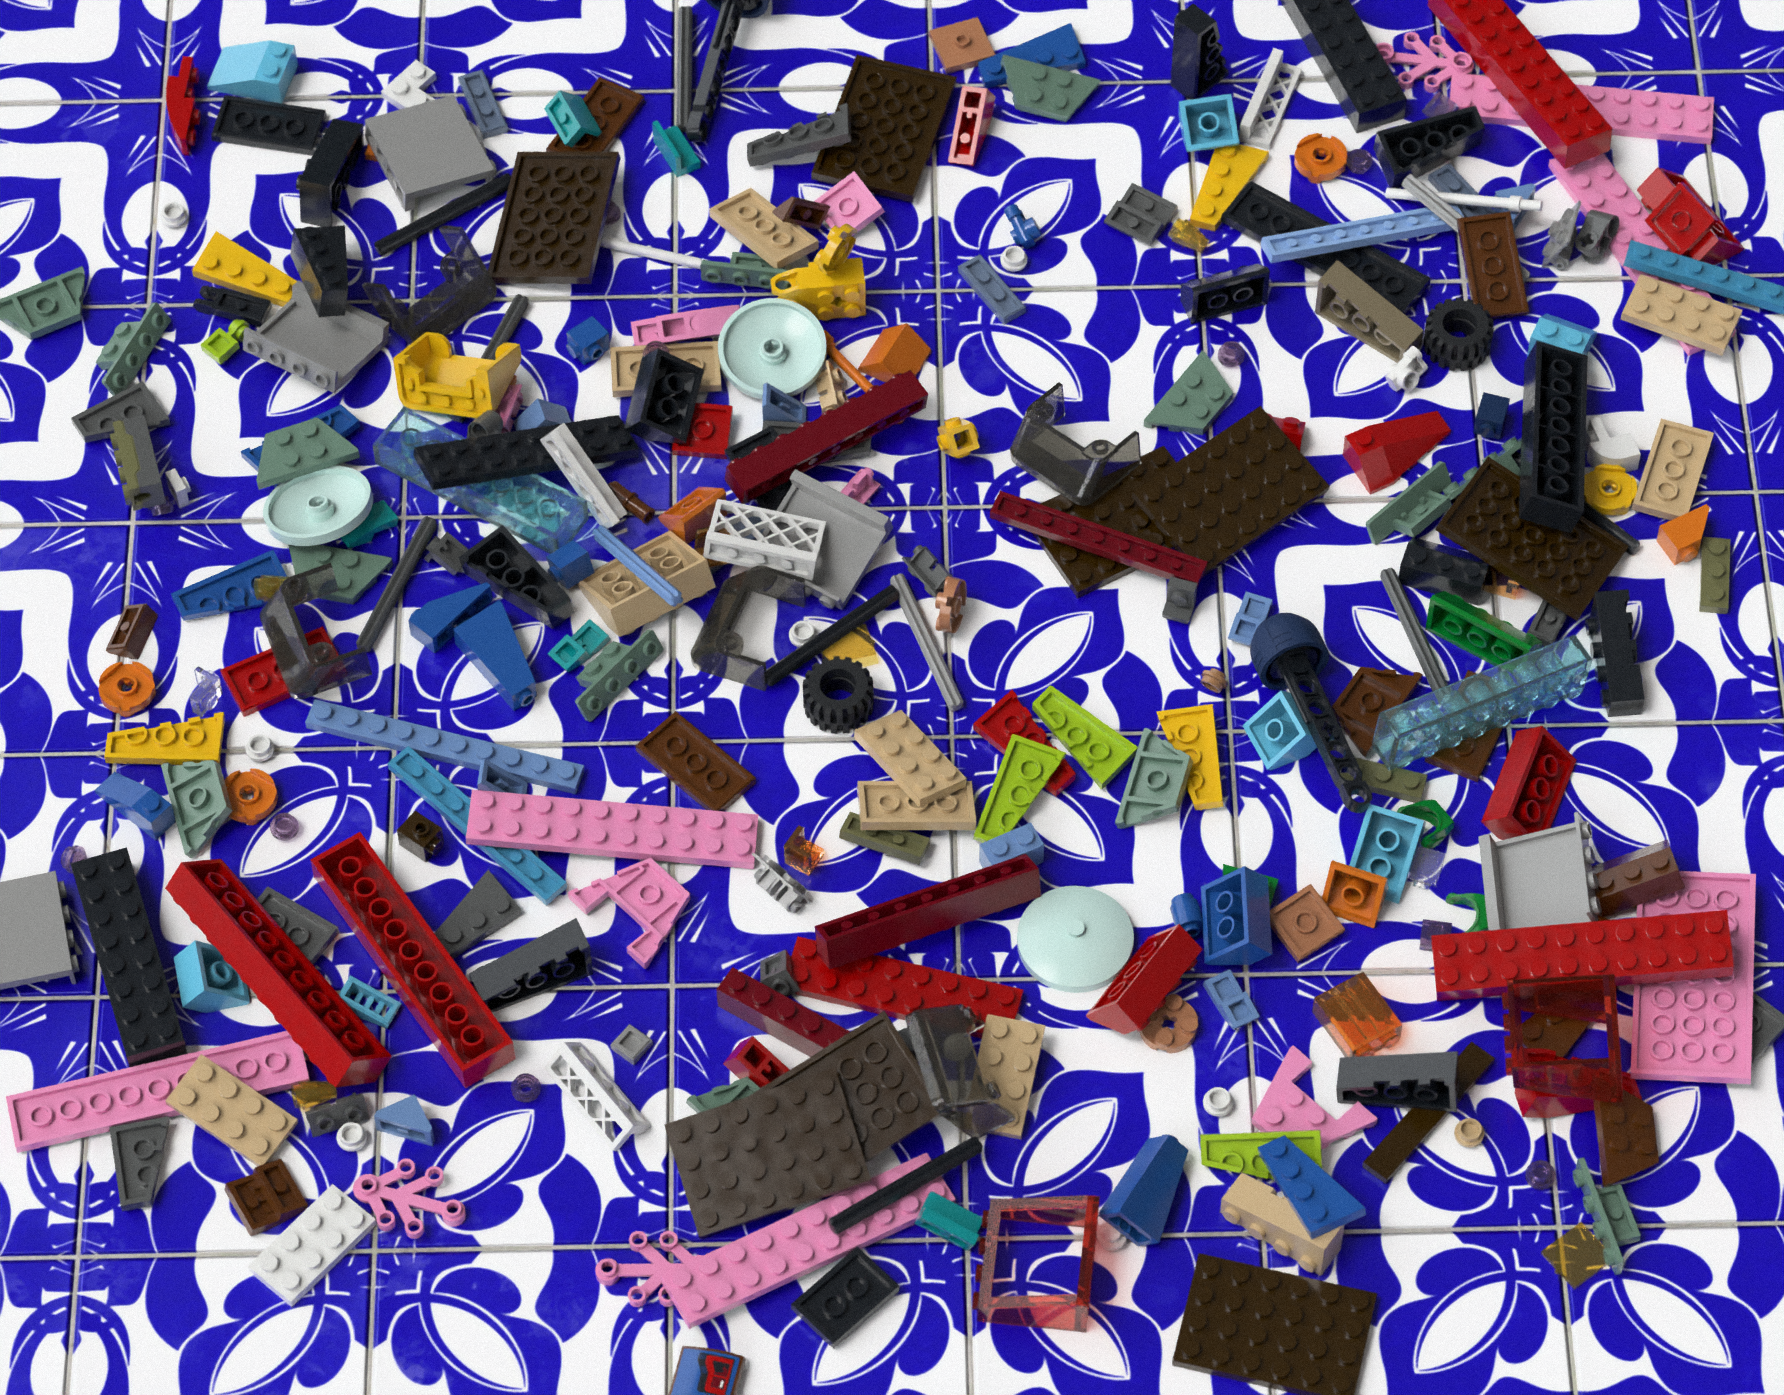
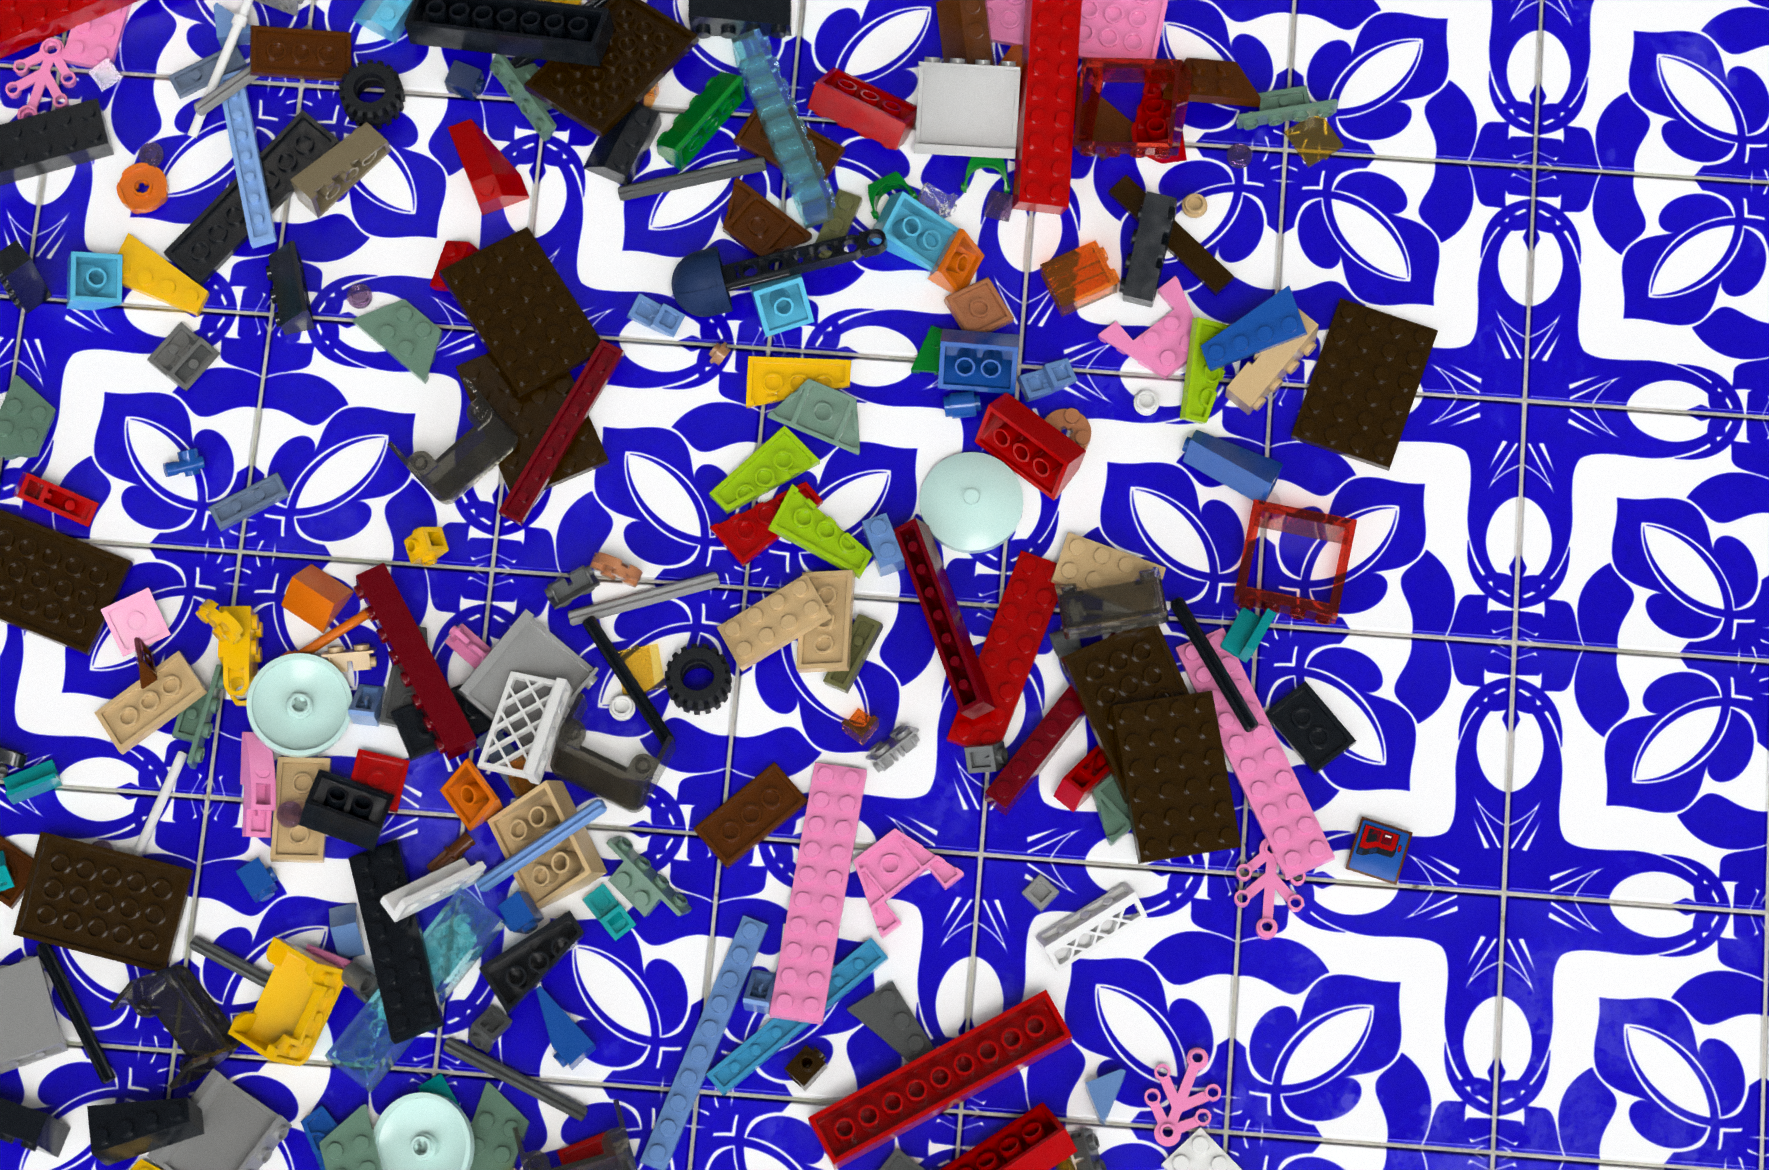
camera: 80 degrees left, 15 degrees up
white plate [337,1122,367,1152] -> none
medium azure slope [339,975,402,1028] -> none
blue slope [453,600,537,711] -> none
black wedge [469,918,593,1013] -> none
clear purple plate [511,1073,541,1102] -> none
dark grey wing [747,103,851,167] -> none
white plate [1000,246,1027,271] -> none
dark grey bracket [1162,576,1198,624] -> none
clear yellow cone [1168,218,1209,253] -> none
white fence [1239,48,1302,150] -> none
sand green bracket [1365,461,1452,545] -> none
black wedge [1373,105,1485,188] -> none
white plate [1385,346,1428,391] -> none
dark grey plate [1527,599,1568,649] -> none

